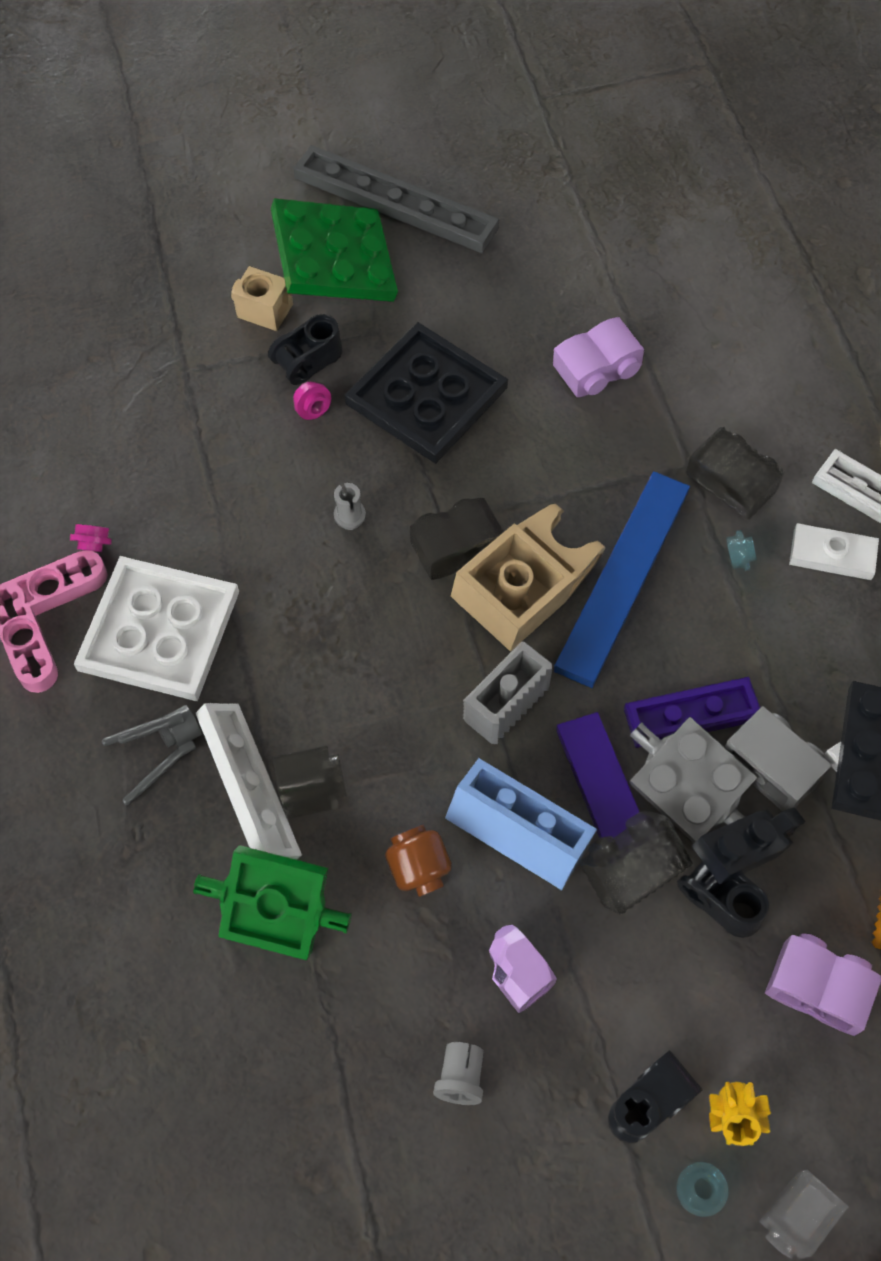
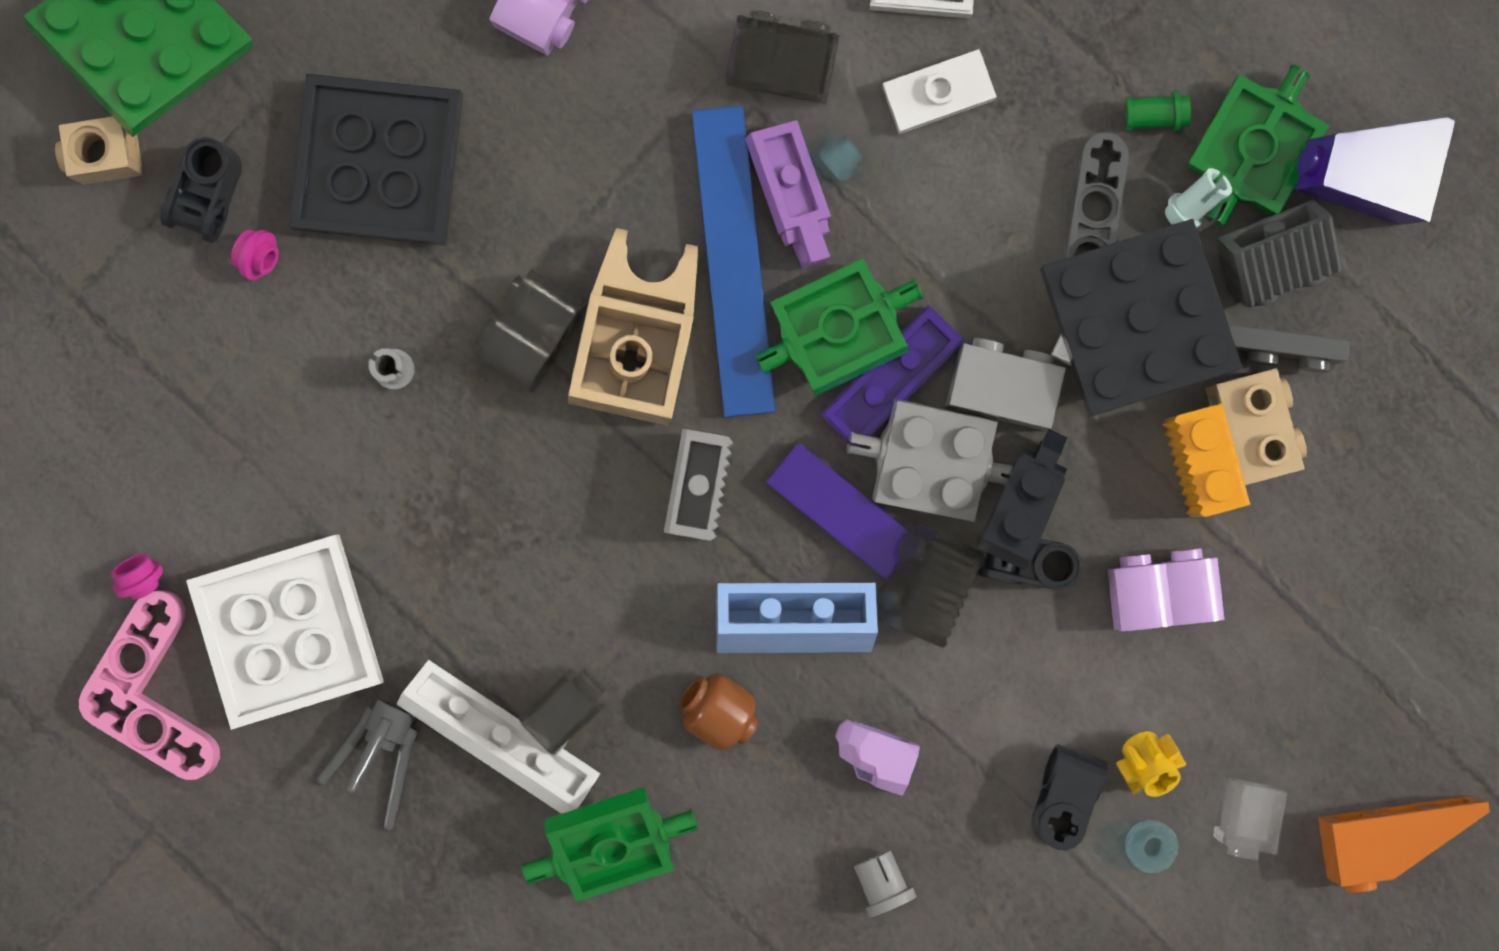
camera: 30 degrees left, 25 degrees up
none -> medium lavender hinge [745,120,831,270]
none -> green plate [755,258,923,396]

